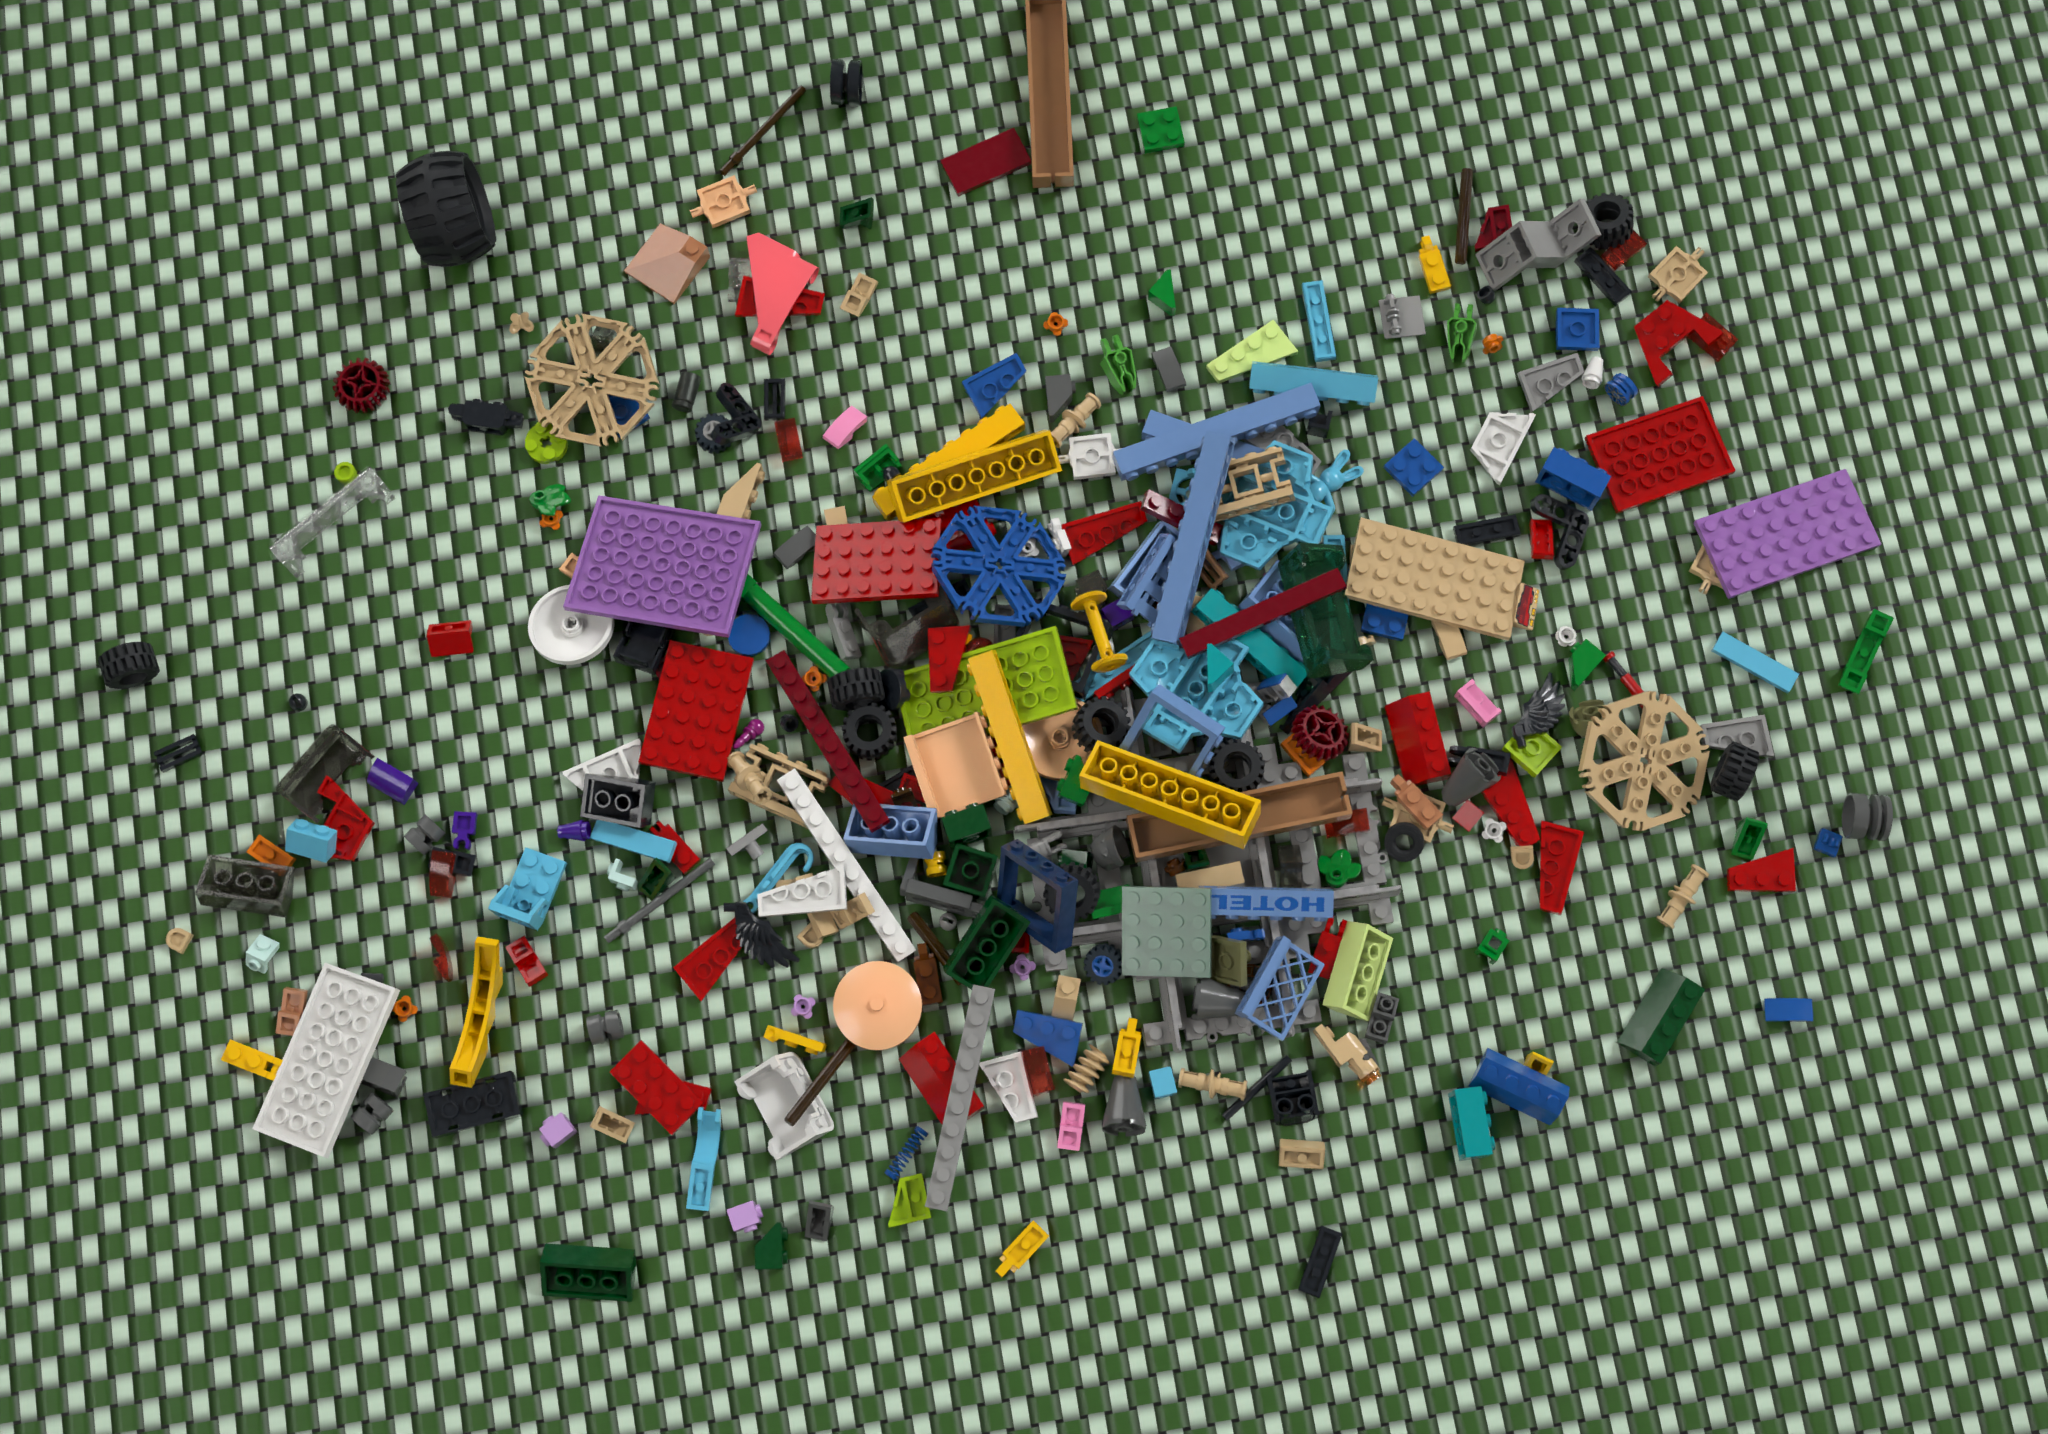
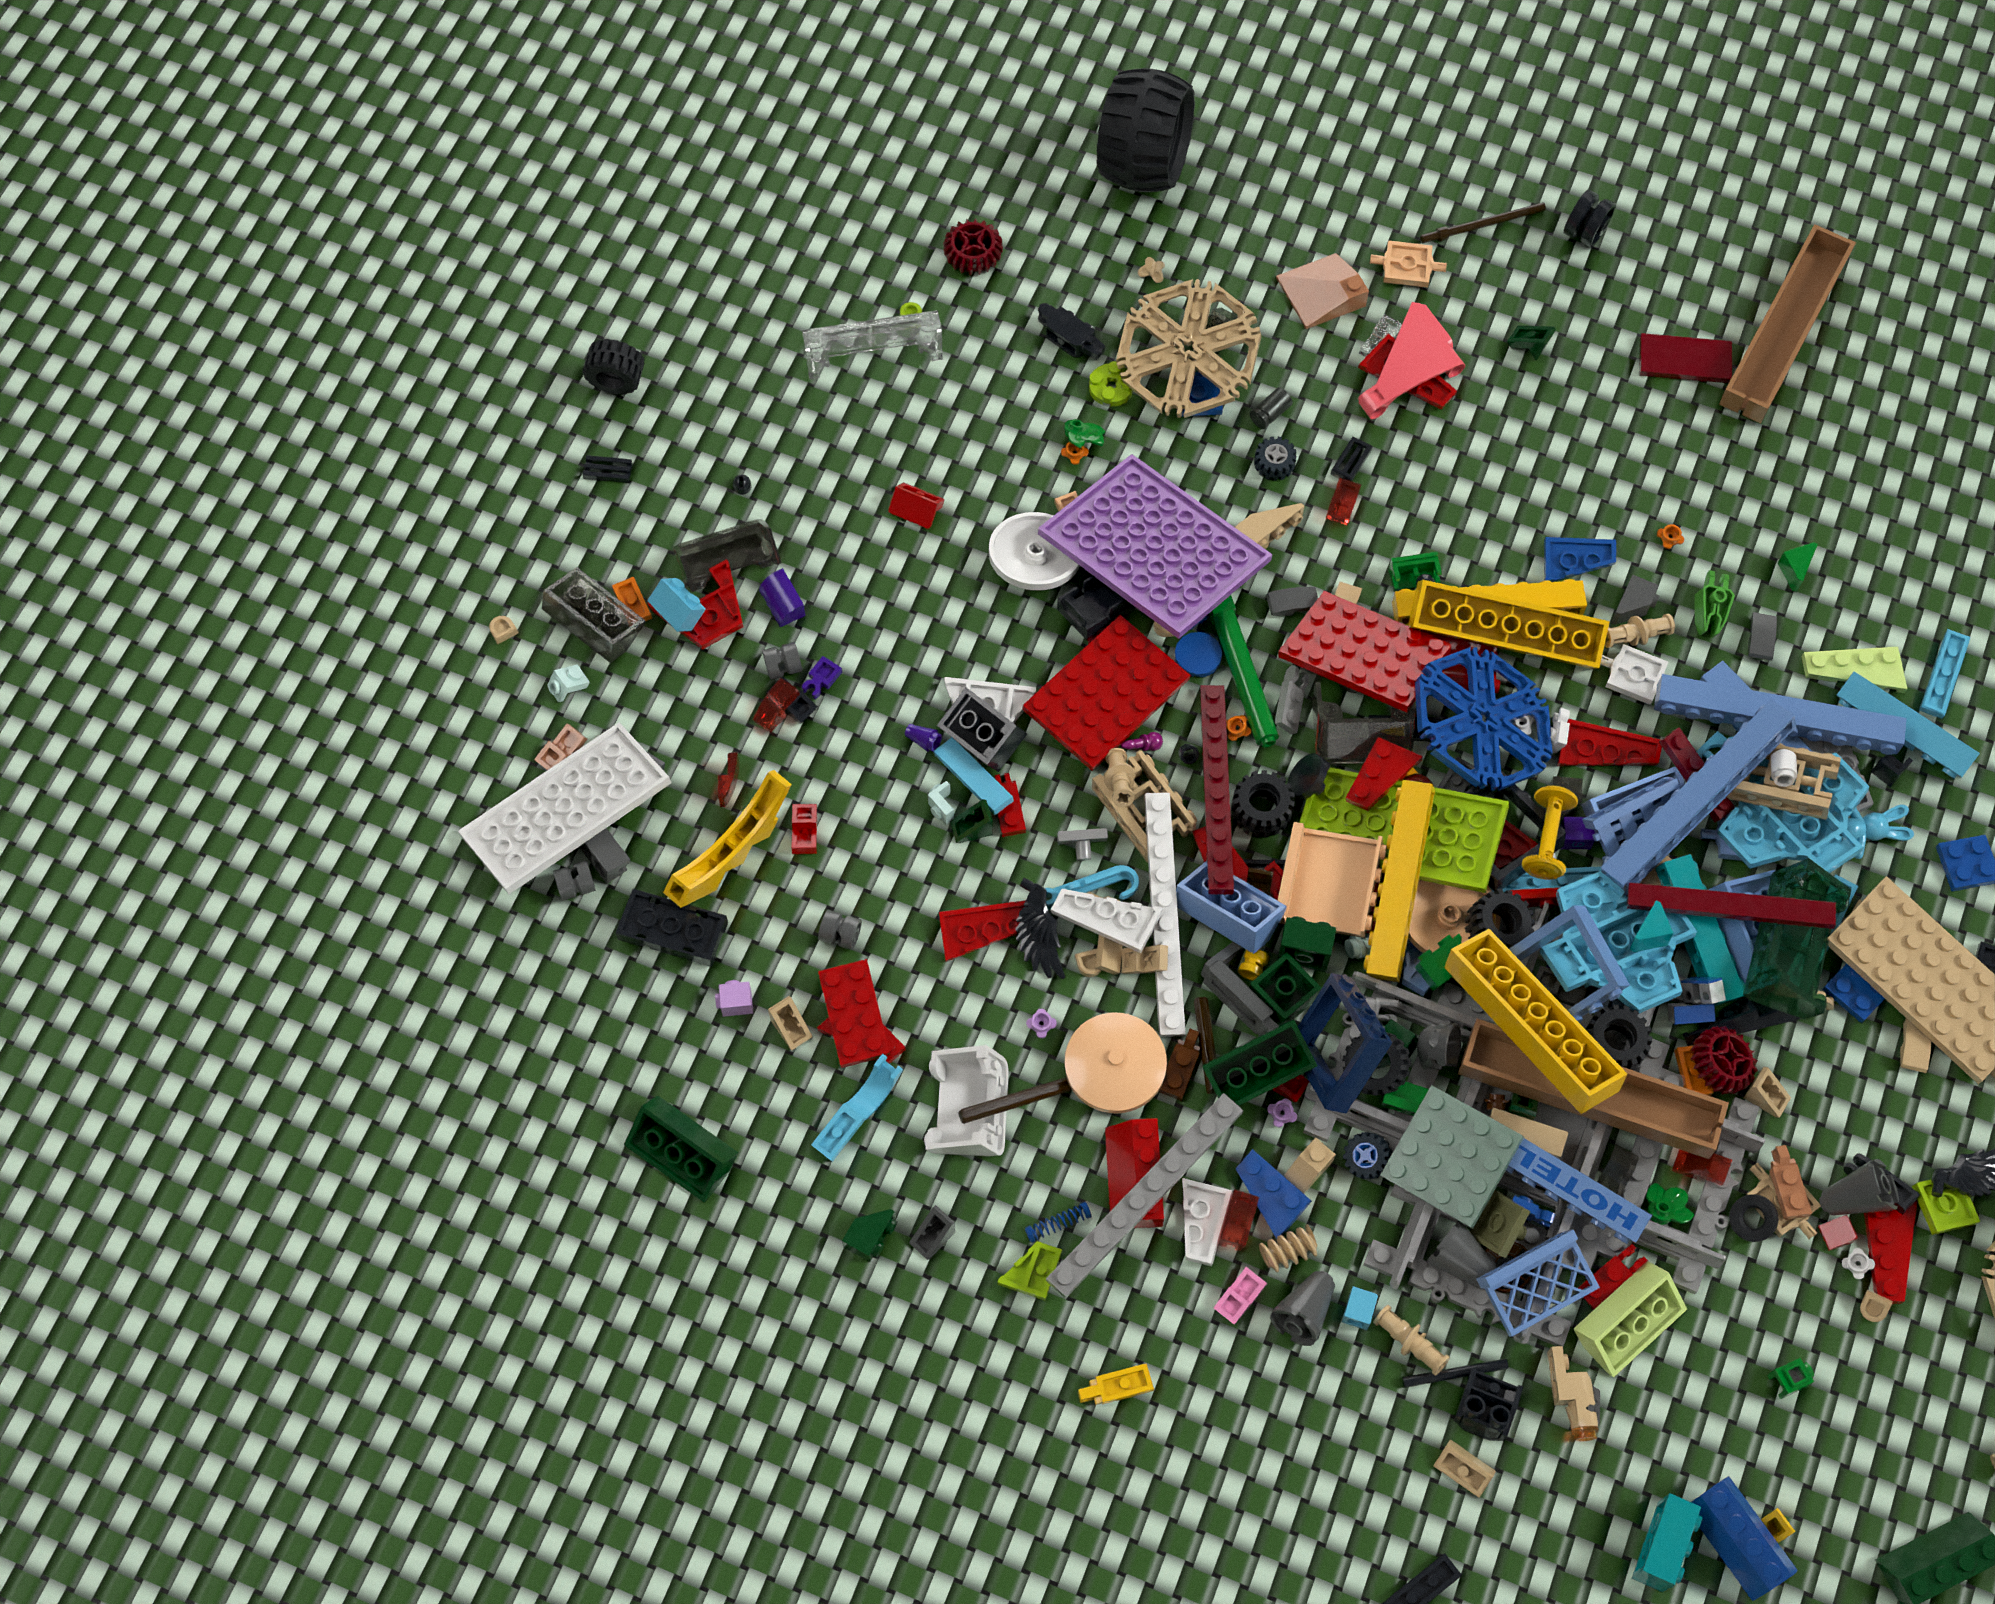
camera: 30 degrees right, 10 degrees down
yellow plate [221,1039,283,1081] -> none
orange plate [392,996,418,1022] -> none
medium azure bracket [488,847,567,931] -> none
dark grey bar [604,858,715,943] -> none
black beam [710,383,762,445] -> none
lavender brick [727,1201,764,1233] -> none
yellow hinge [764,1025,827,1055] -> none
bright pink slope [823,406,867,449] -> none
black tyre [827,668,885,711] -> none
tan slope [840,272,879,317] -> none
light grey hinge [939,913,957,931] -> none
yellow hinge [1112,1018,1141,1078] -> none
green plate [1137,106,1185,154] -> none
medium nougat tile [1200,548,1229,590] -> none
dark grey slope [1364,992,1399,1044] -> none
red slope [1384,691,1451,786] -> none
bright pink hinge [1454,679,1501,728] -> none
red wing [1540,820,1584,916] -> none
none -> white brick [1771,749,1797,787]

